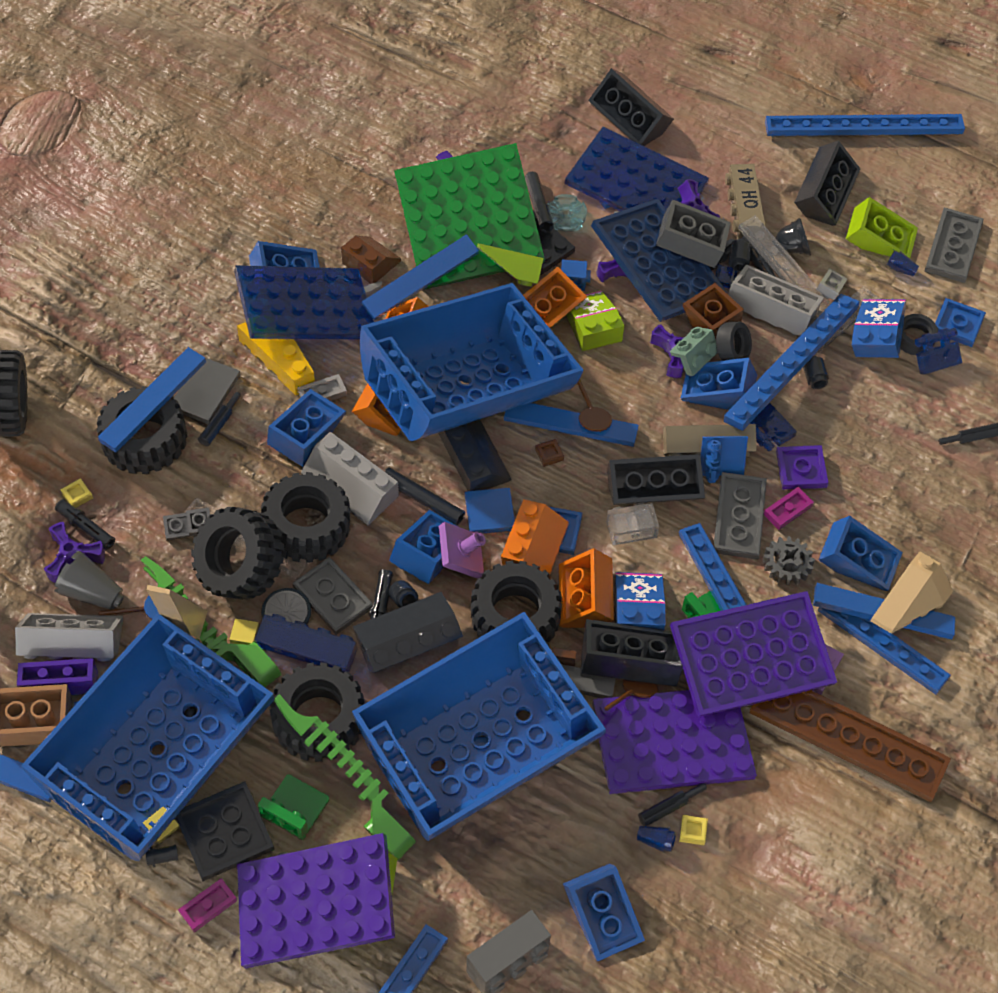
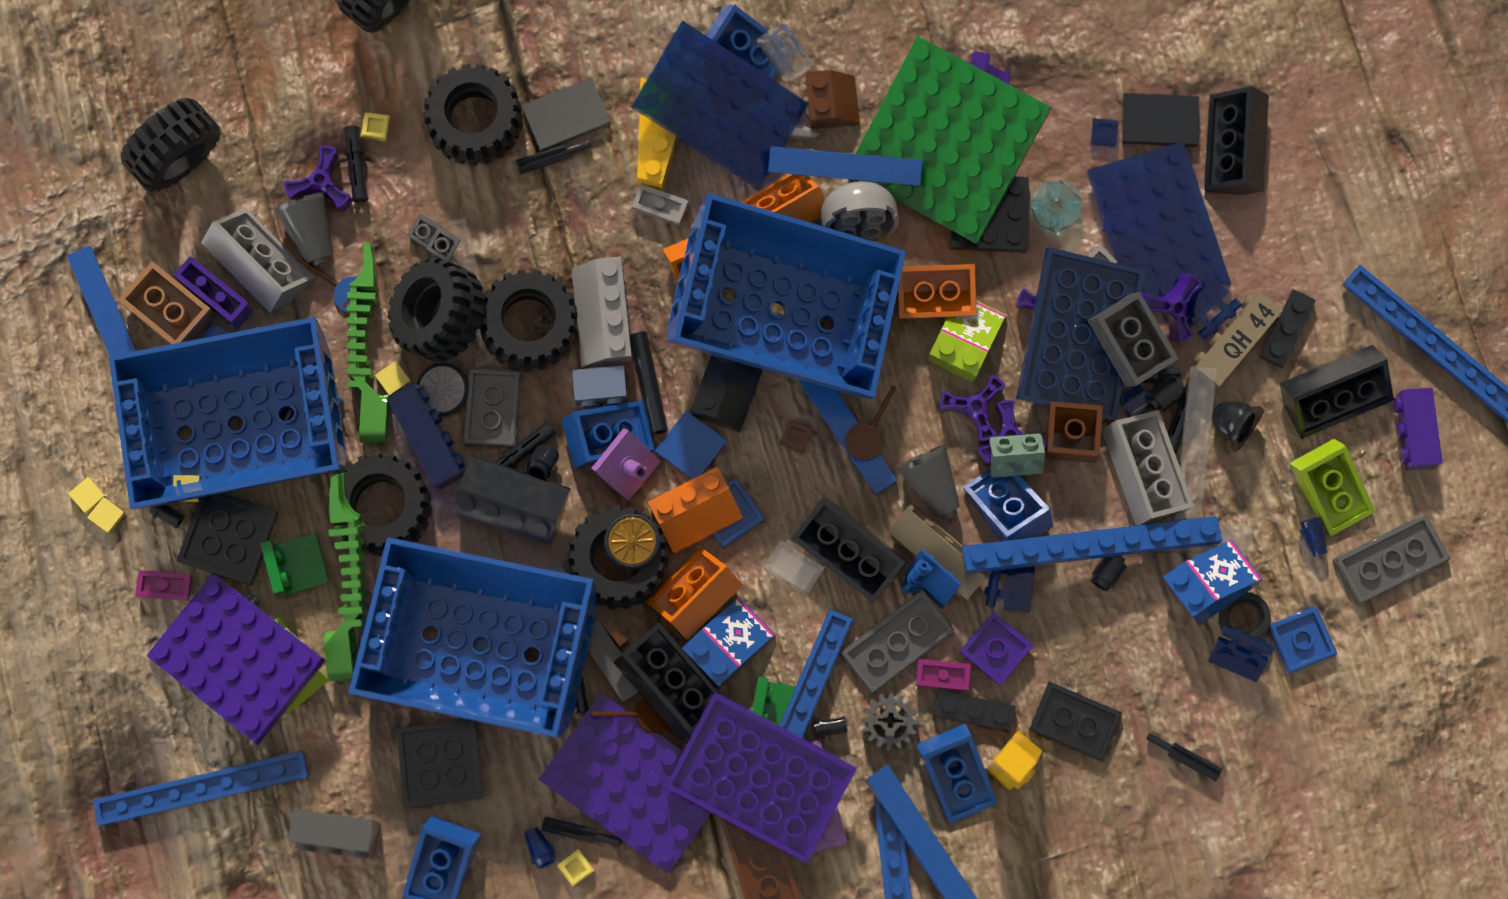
camera: 45 degrees right, 20 degrees up
blue tile [98,347,206,452] -> none
tan wedge [146,585,207,639] -> none
blue slope [267,389,346,467] -> none
lime slope [477,243,543,287] -> none
black piece [525,171,554,233] -> none
blue brick [561,260,591,291] -> none
black tyre [716,322,752,361] -> none
light grey plate [816,268,847,300] -> none
tan wedge [871,552,953,634] -> none
none -> light yellow tile [68,477,106,514]
none -> light yellow tile [87,497,126,534]
none -> black plate [396,719,484,809]
none -> sand blue brick [572,365,628,409]
none -> pearl gold wheel [604,514,660,569]
none -> clear brick [756,23,814,81]
none -> black pin [813,716,848,739]
none -> light grey cylinder [821,181,899,242]
none -> dark grey cone [898,444,960,520]
none -> black plate [933,690,1016,733]
none -> dark purple piece [939,375,1005,445]
none -> yellow wedge [985,731,1042,791]
none -> black tile [1028,681,1122,762]
none -> clear blue tile [1090,118,1118,148]
none -> black tile [1122,93,1199,147]
none -> clear blue plate [1186,273,1243,340]
none -> black plate [1259,289,1316,369]
none -> dark purple brick [1393,387,1443,471]

